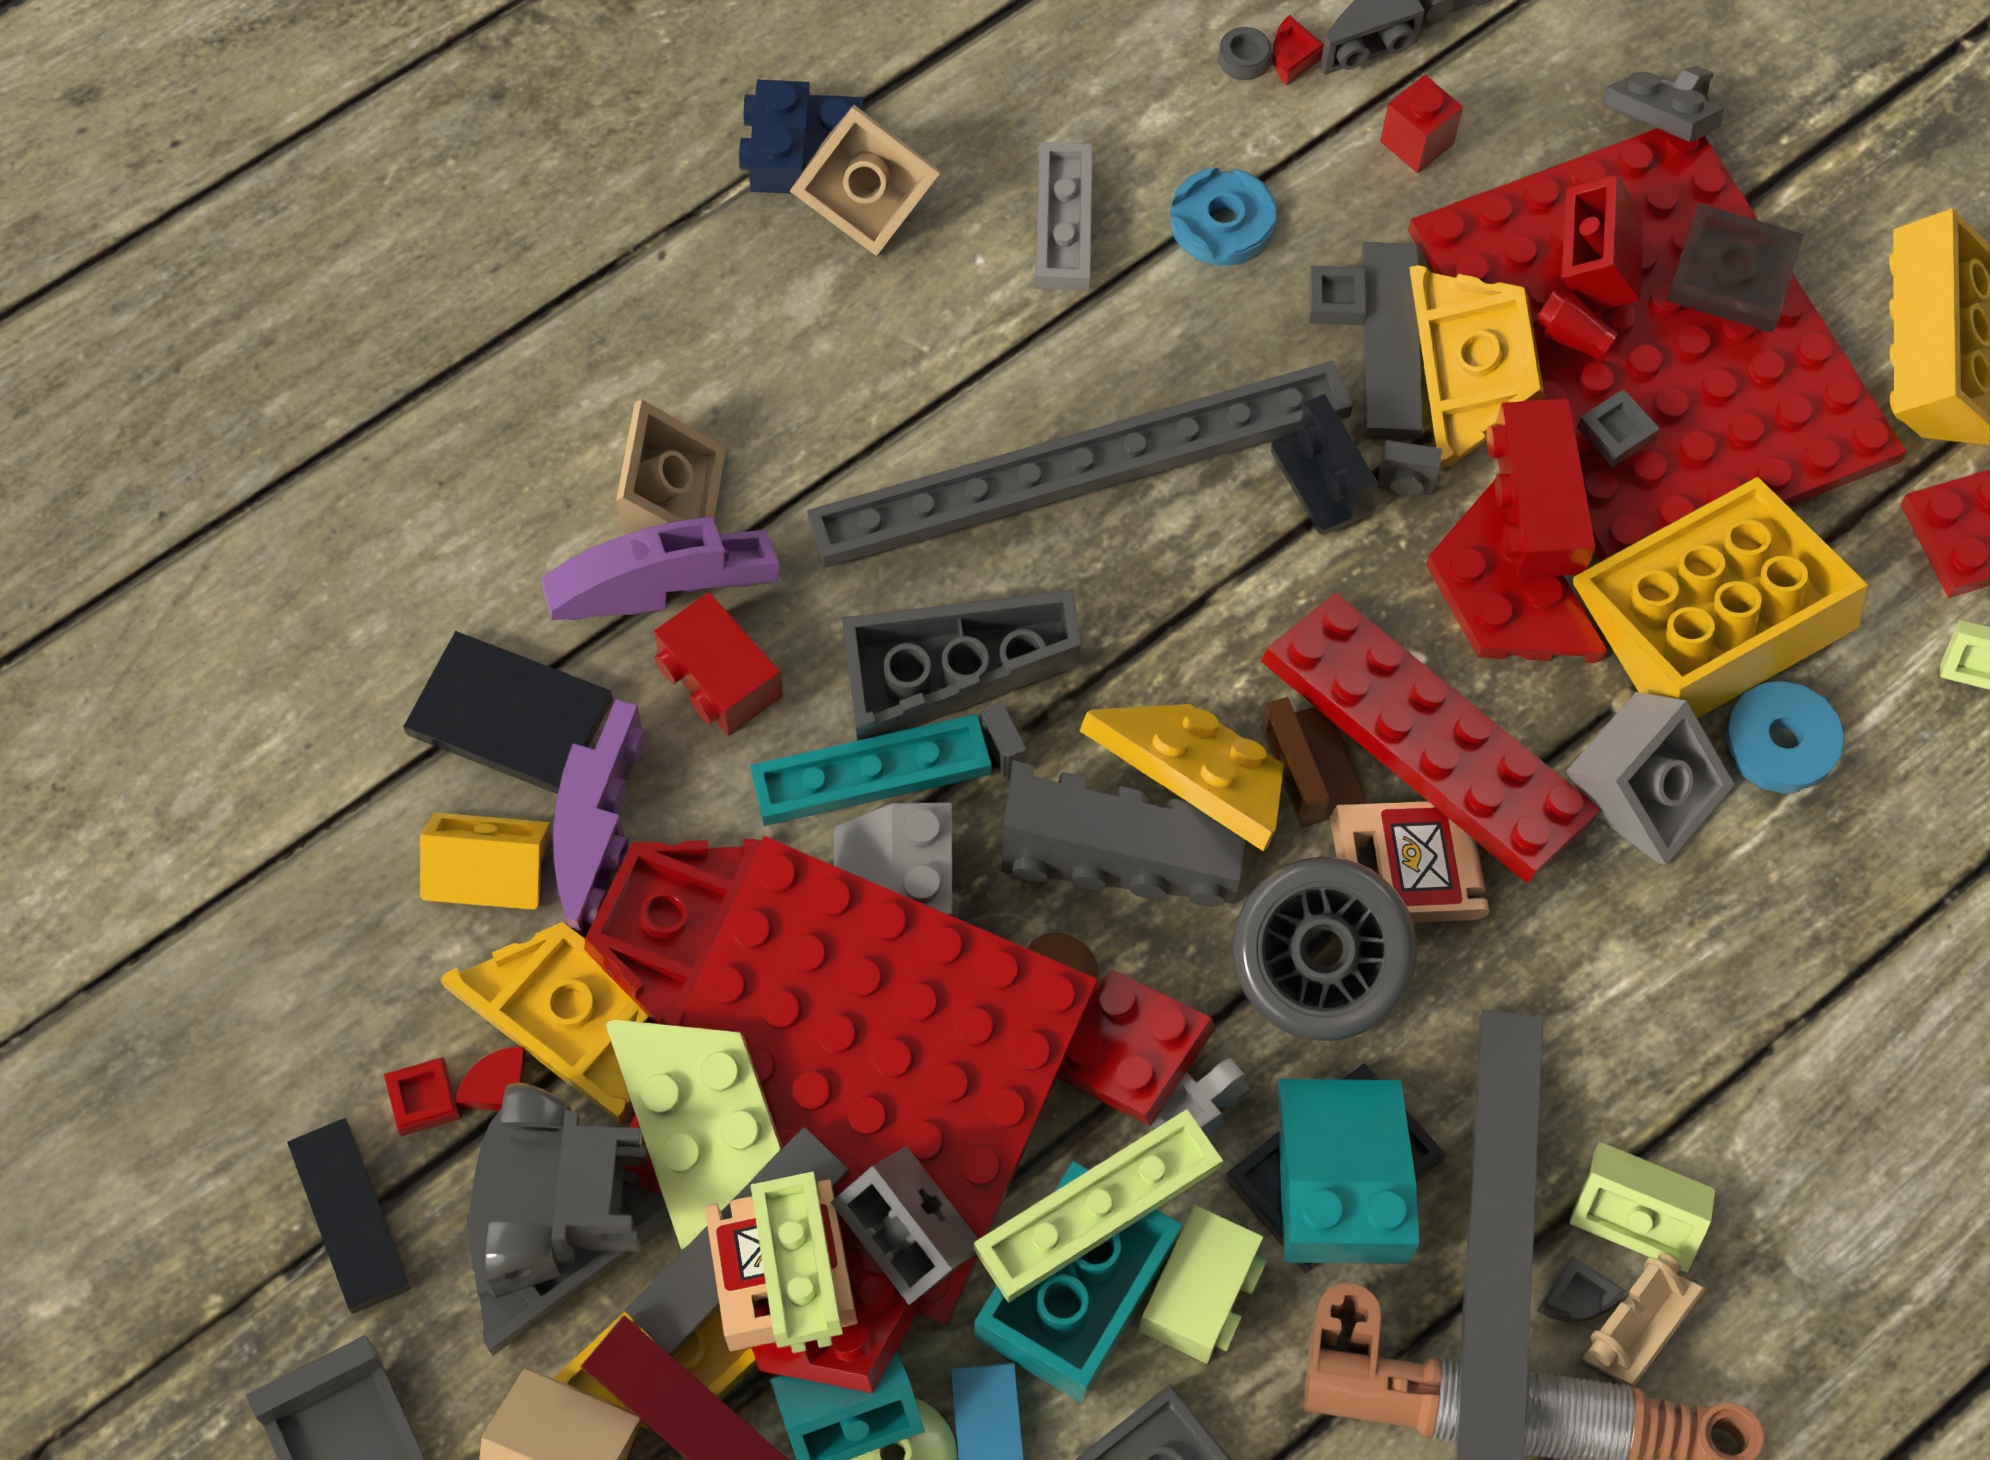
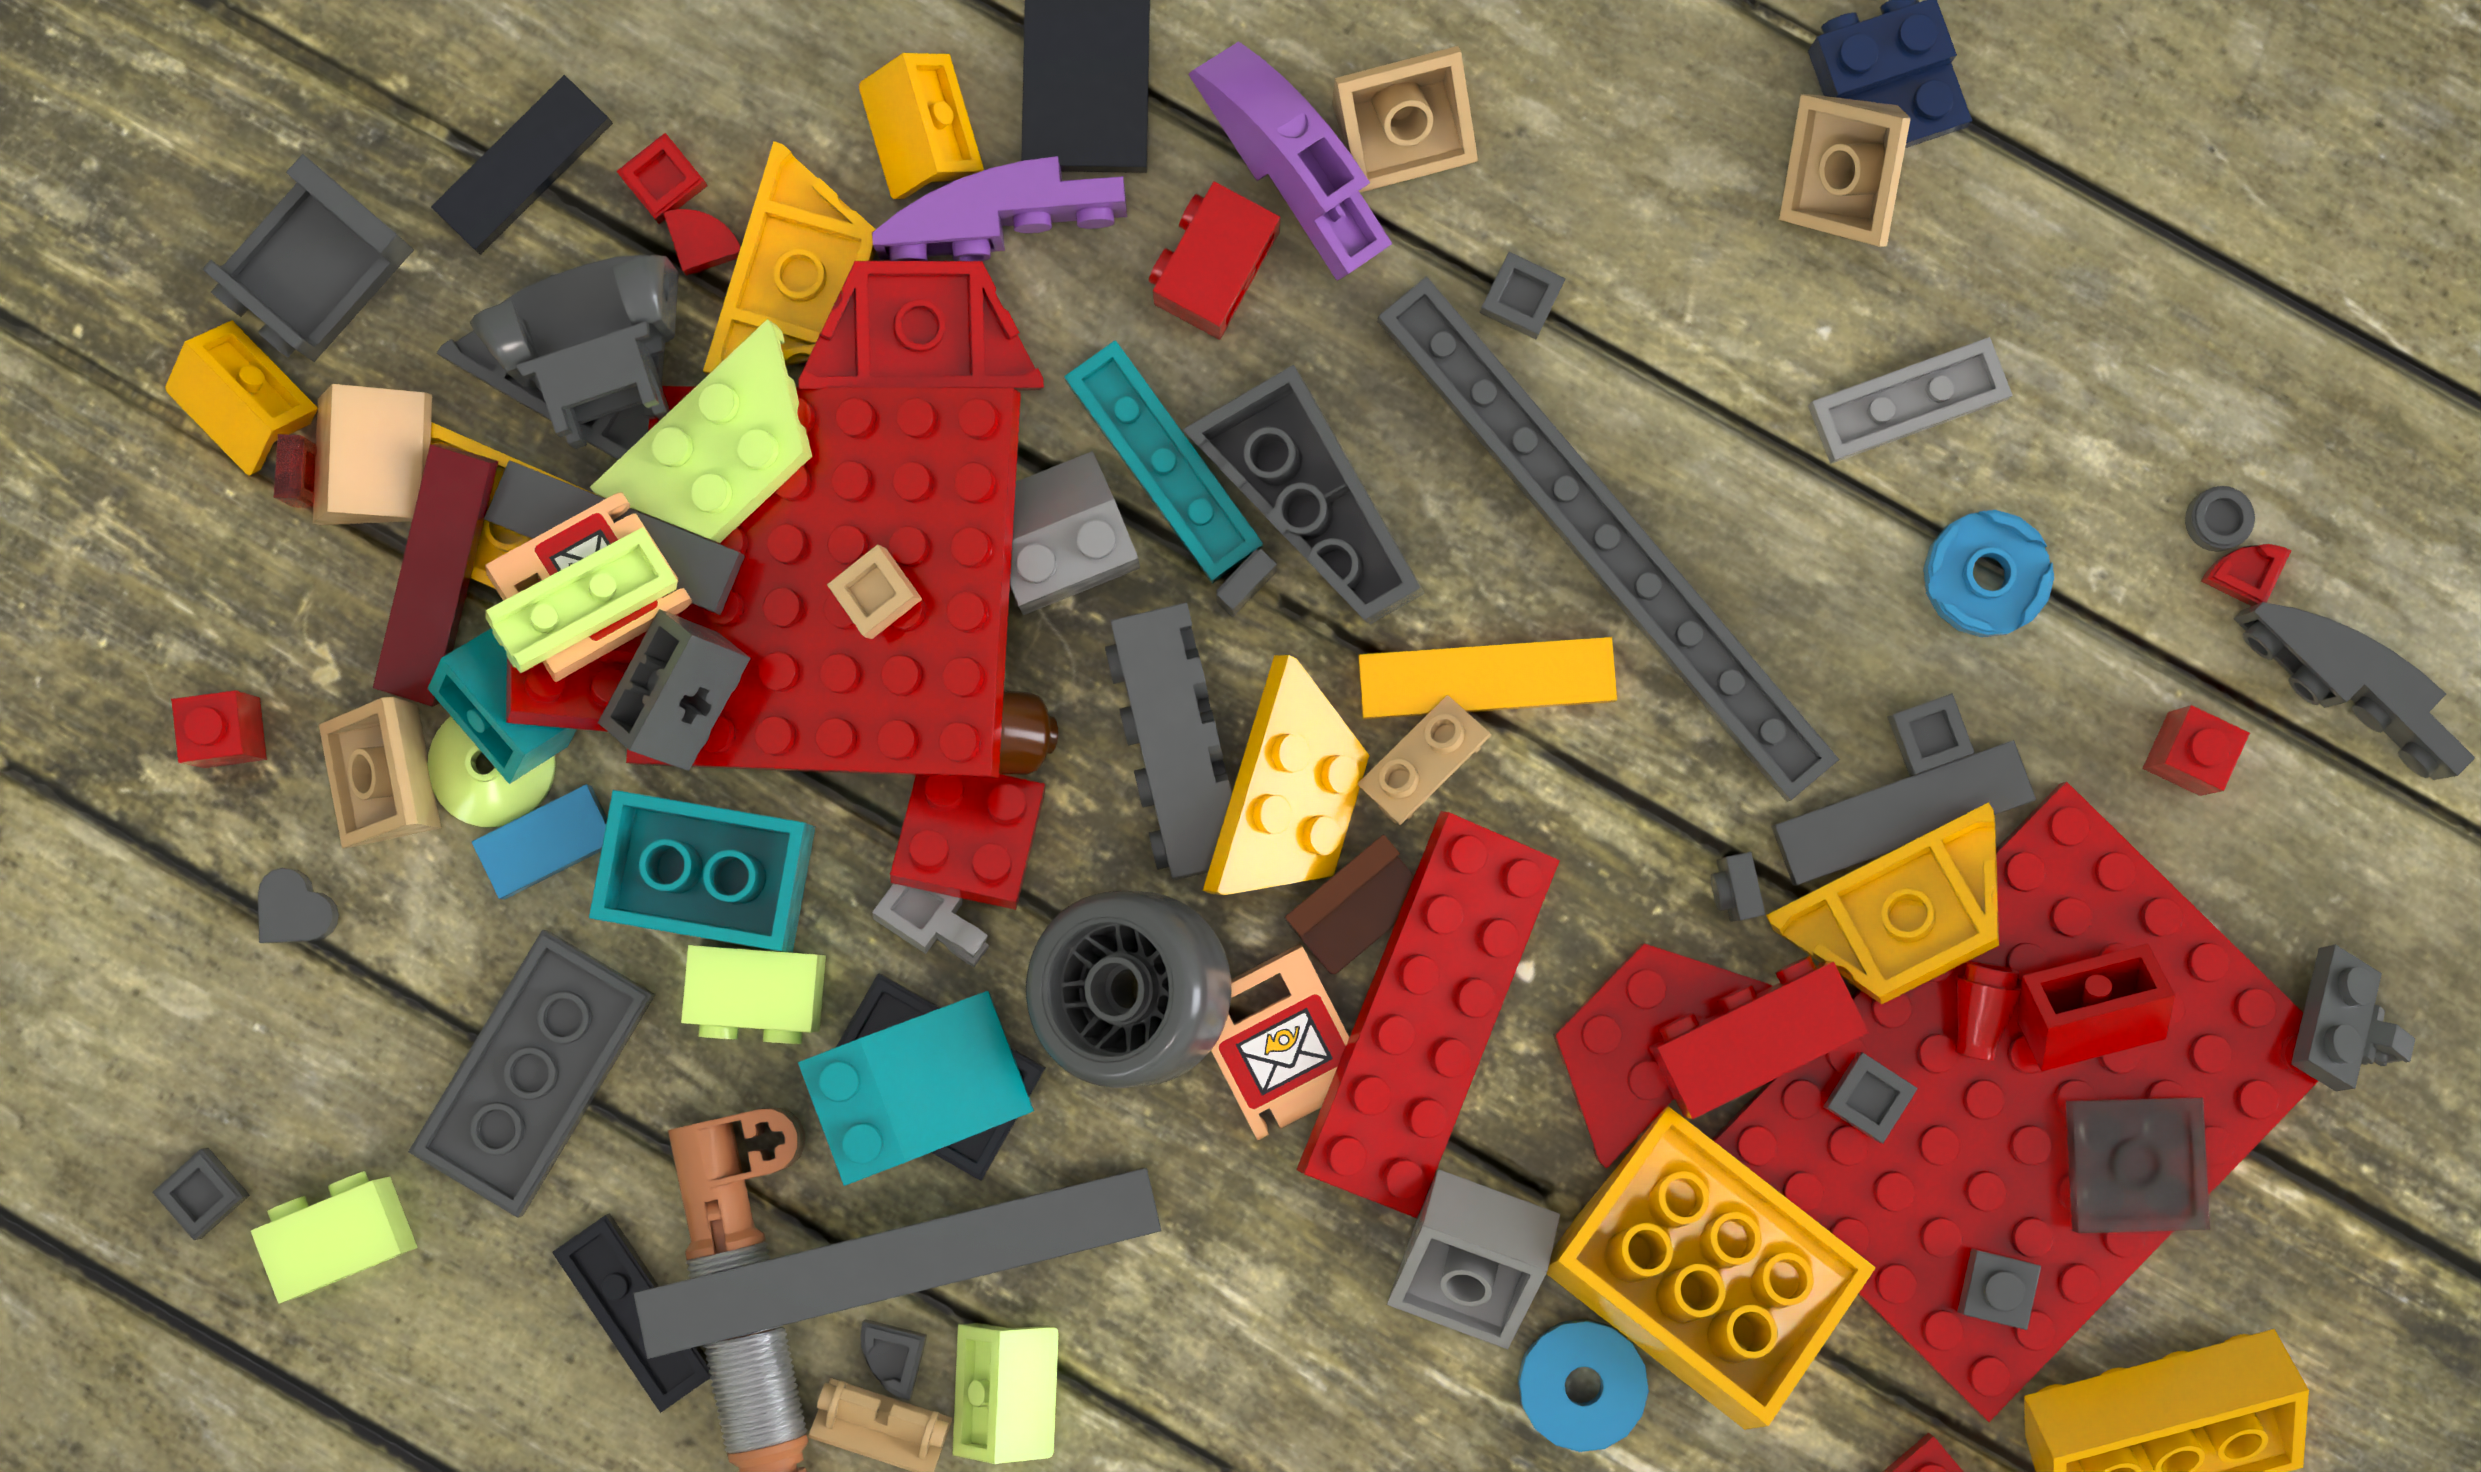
camera: 70 degrees right, 20 degrees up
yellowish green plate [973,1109,1223,1303] -> none
black bracket [1271,394,1378,535] -> none
none -> tan plate [827,544,922,639]
none -> tan hinge [1357,695,1491,825]
none -> yellow tile [1358,637,1617,720]
none -> dark grey plate [1480,252,1566,340]
none -> dark grey plate [1957,1248,2041,1330]

